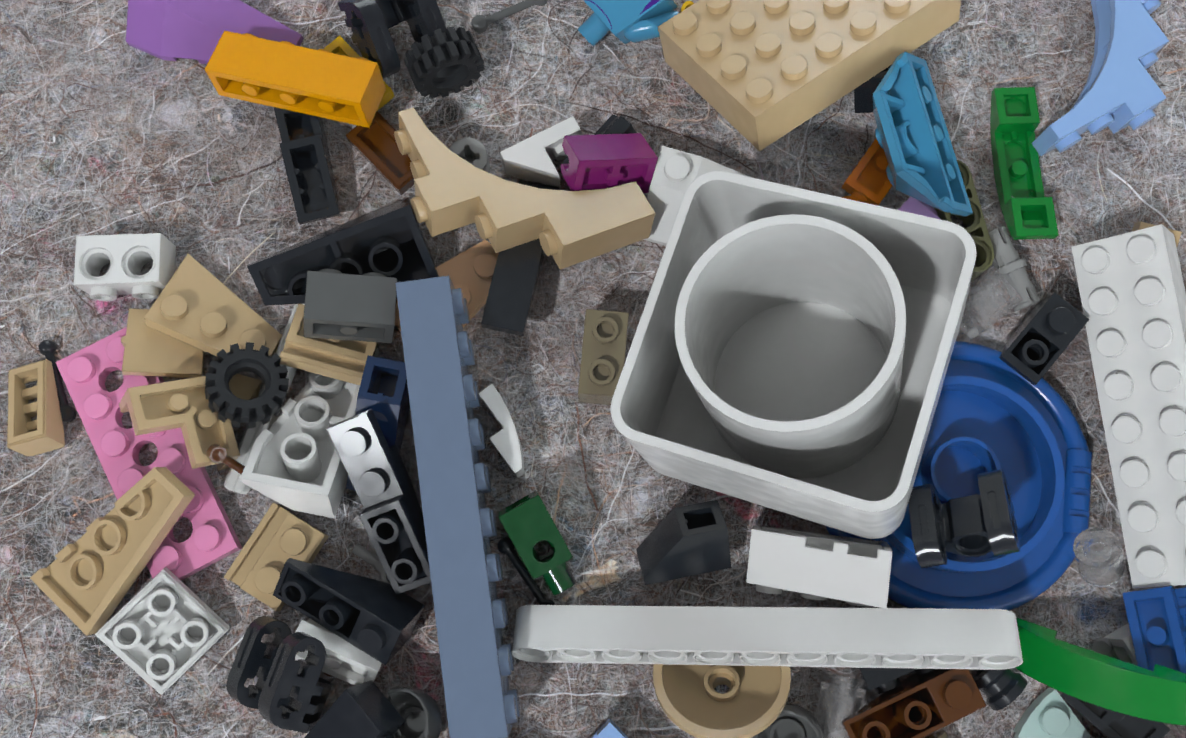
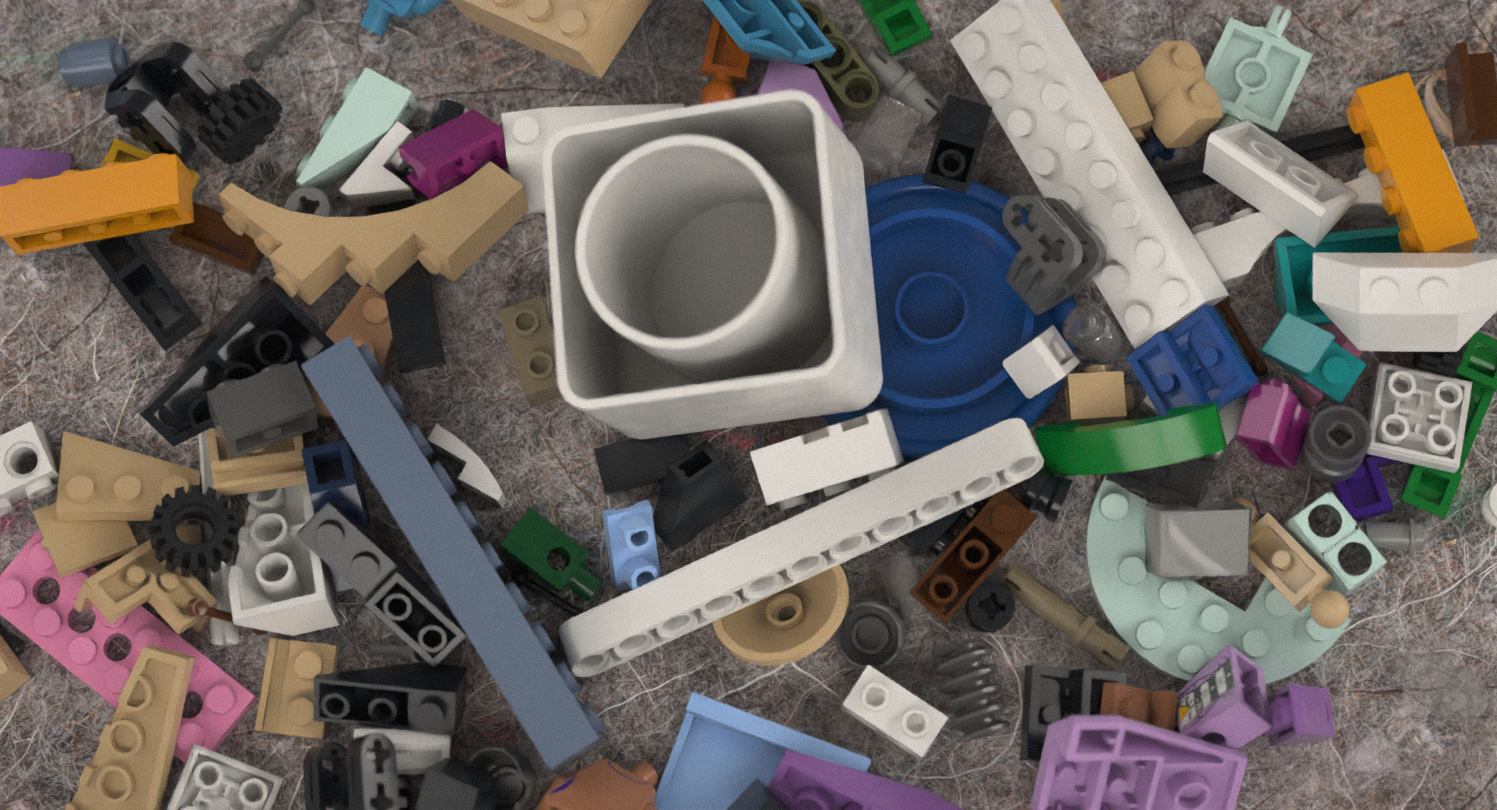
camera: 20 degrees left, 0 degrees up
black piece [908,469,1020,569] -> none
none -> light aqua slope [296,67,418,190]
none -> black tile [594,434,690,496]
none -> light blue hips [602,500,661,592]
none -> white slope [1002,325,1080,399]
none -> dark grey piece [1003,194,1106,315]
none -> tan brick [1063,365,1134,427]

